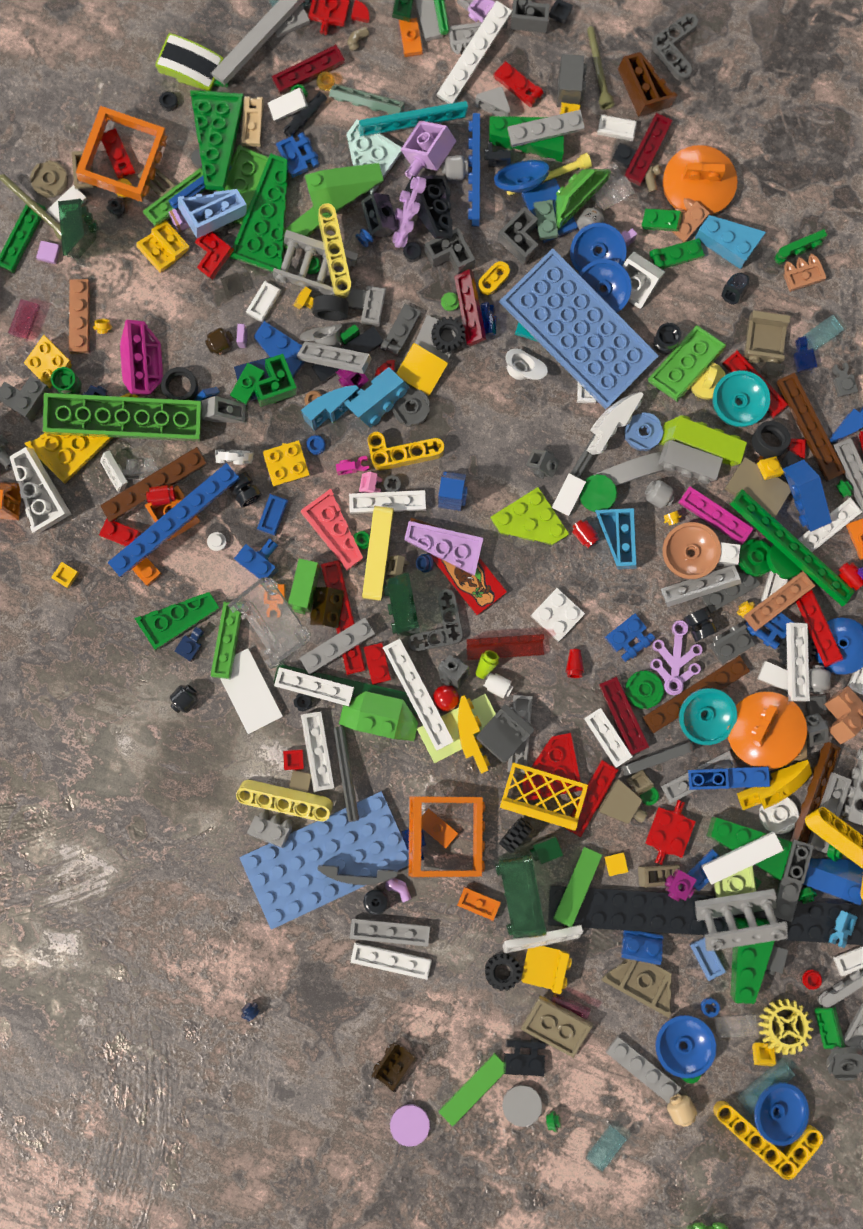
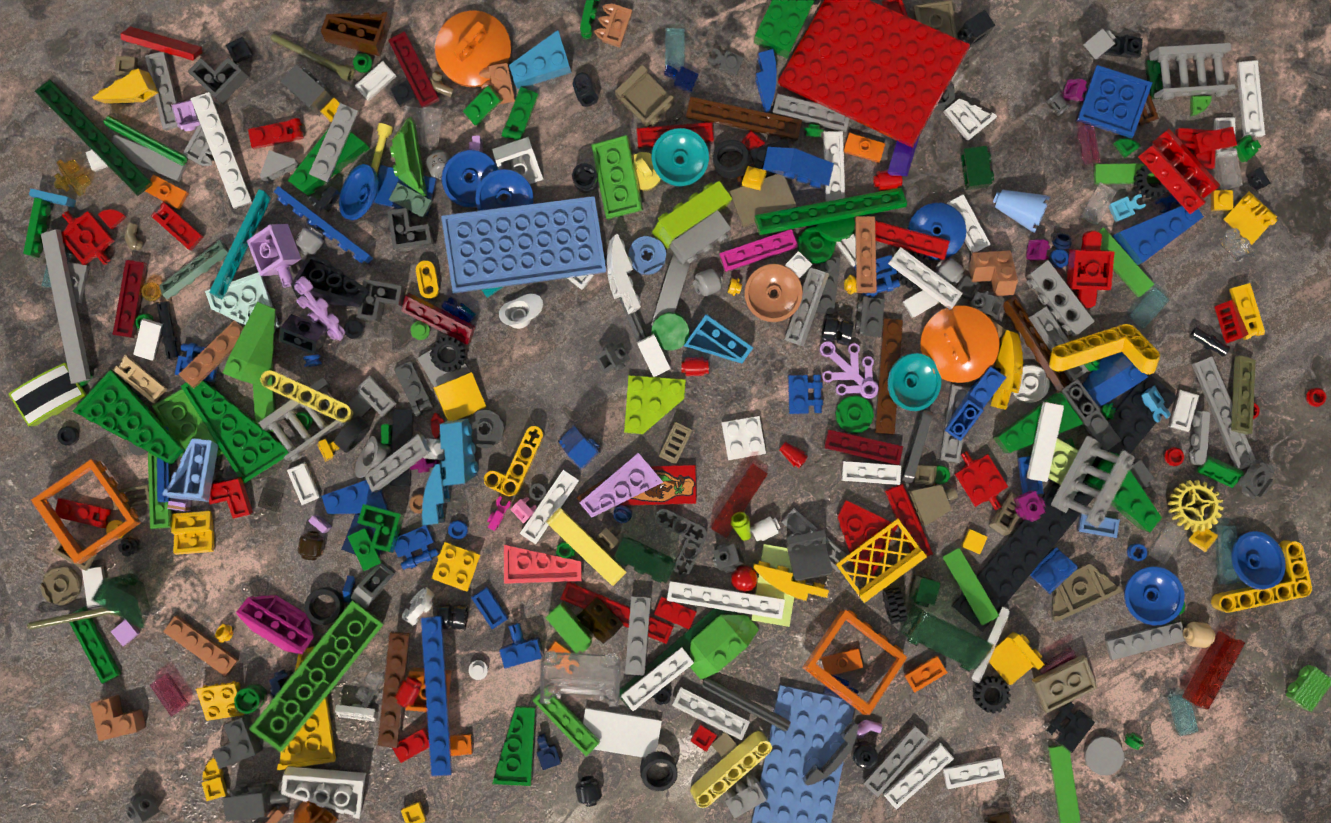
camera: 55 degrees left, 5 degrees up
none -> red plate [151,201,204,251]
none -> nougat plate [179,320,243,389]
none -> green plate [353,53,372,73]
none -> blue plate [395,525,439,570]
none -> white plate [423,438,444,460]
none -> black tyre [640,751,678,791]
none -> dark tan slope [659,422,692,465]
none -> white plate [943,757,1005,789]
none -> clear red fence [1181,631,1245,710]

